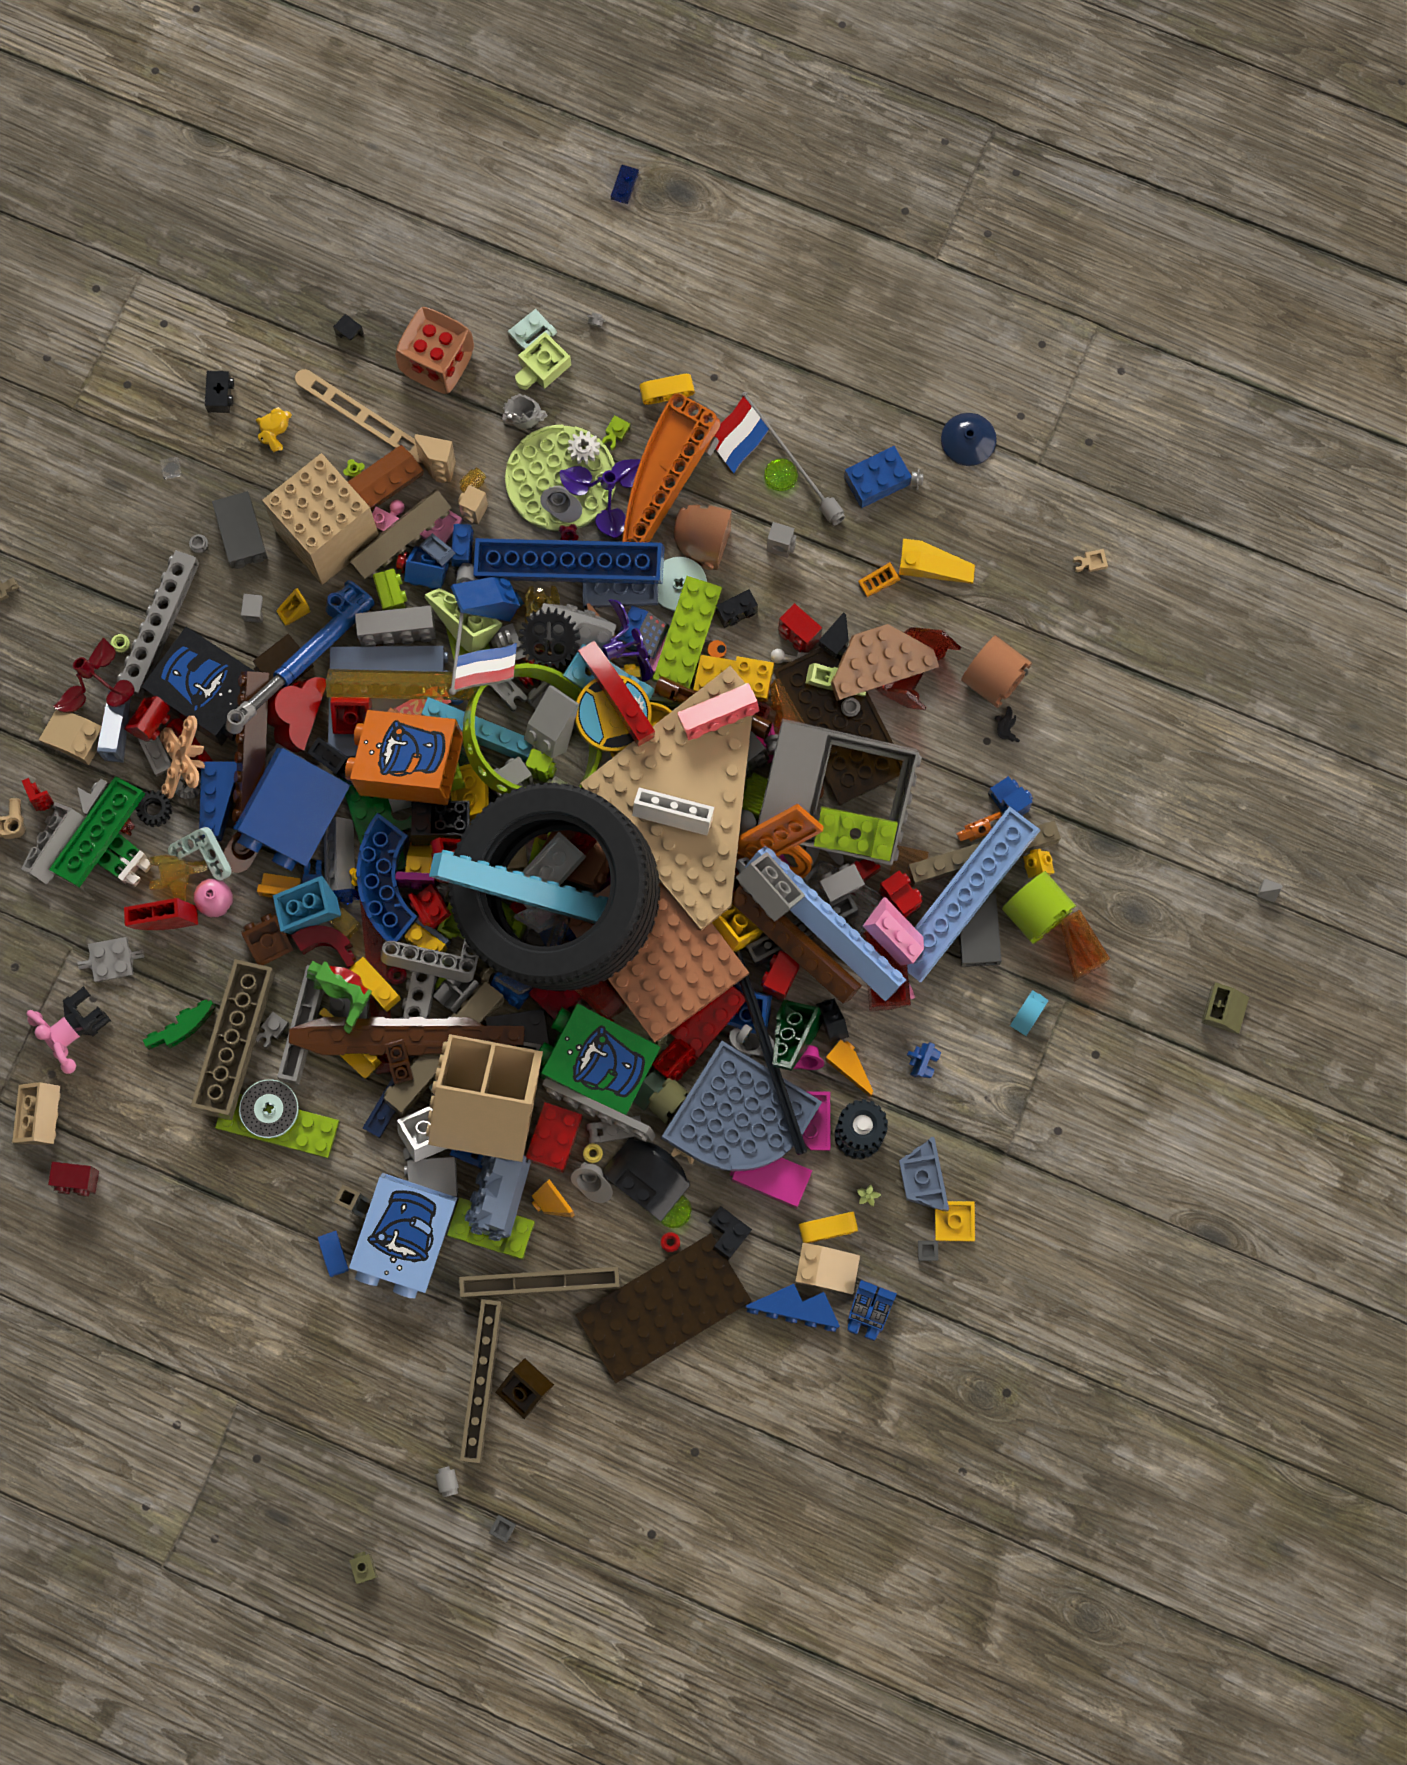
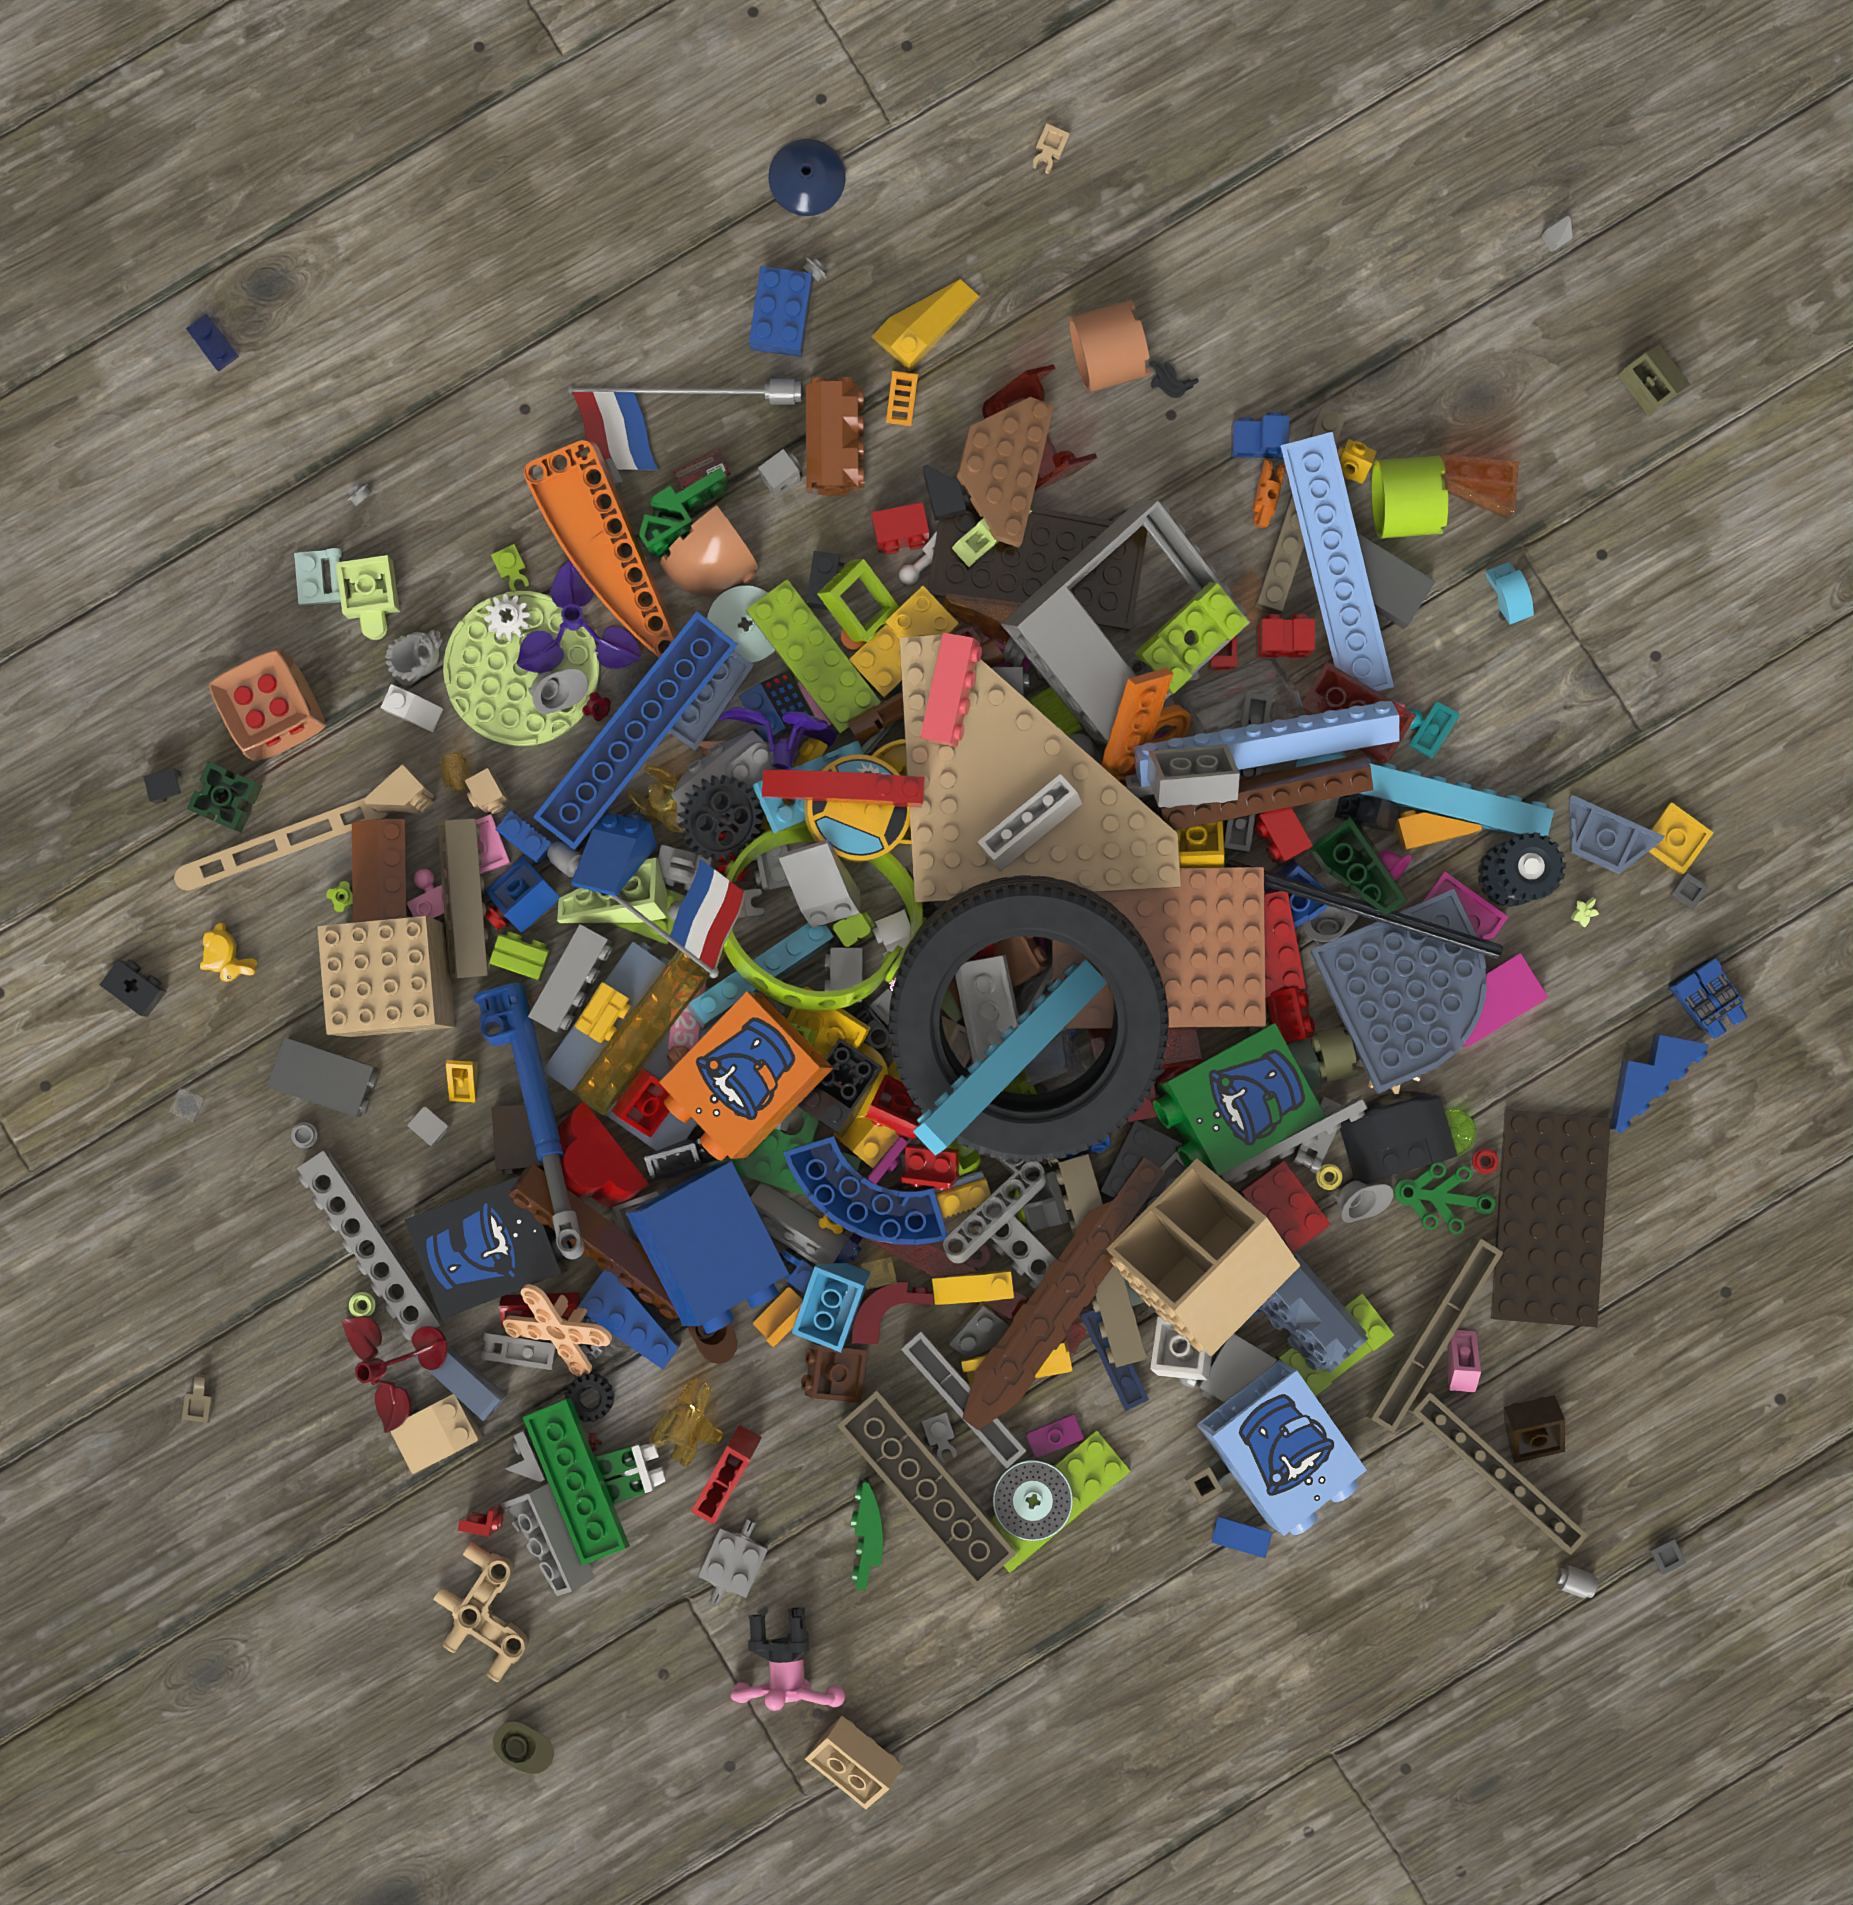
camera: 60 degrees left, 10 degrees up
dark red brick [48,1162,99,1197] -> none
red brick [124,696,170,741] -> none
light aqua beam [168,827,231,880] -> none
bright pink cylinder [194,878,233,917] -> none
bright green hips [306,961,372,1034] -> none
olive brick [349,1551,378,1584] -> none
reddish brown slope [384,1039,414,1084] -> none
sand blue tile [419,533,456,566] -> none
light orange slope [531,1179,575,1218] -> none
yellow beam [639,374,695,405] -> none
black plate [708,1206,752,1261] -> none
light grey tile [736,1024,753,1044] -> none
clear neon green wheel [764,458,798,491] -> none
tan slope [795,1243,860,1295] -> none
yellow beam [799,1212,858,1243] -> none
light grey brick [819,863,865,903] -> none
light grey plate [841,698,860,717] -> none
bright pink slope [863,897,924,965] -> none
blue hips [907,1042,941,1078] -> none
none -> dark green brick [187,761,263,833]
none -> white slope [380,684,444,732]
none -> yellow brick [574,982,632,1044]
none -> green piece [639,467,729,558]
none -> tile [673,450,731,490]
none -> dark orange brick [806,377,864,496]
none -> lime window [817,558,899,642]
none -> magenta plate [1025,1414,1084,1459]
none -> medium azure brick [1293,752,1554,836]
none -> green plant [1394,1162,1496,1234]
none -> teal plate [1402,701,1460,760]
none -> bright pink slope [1447,1330,1481,1392]

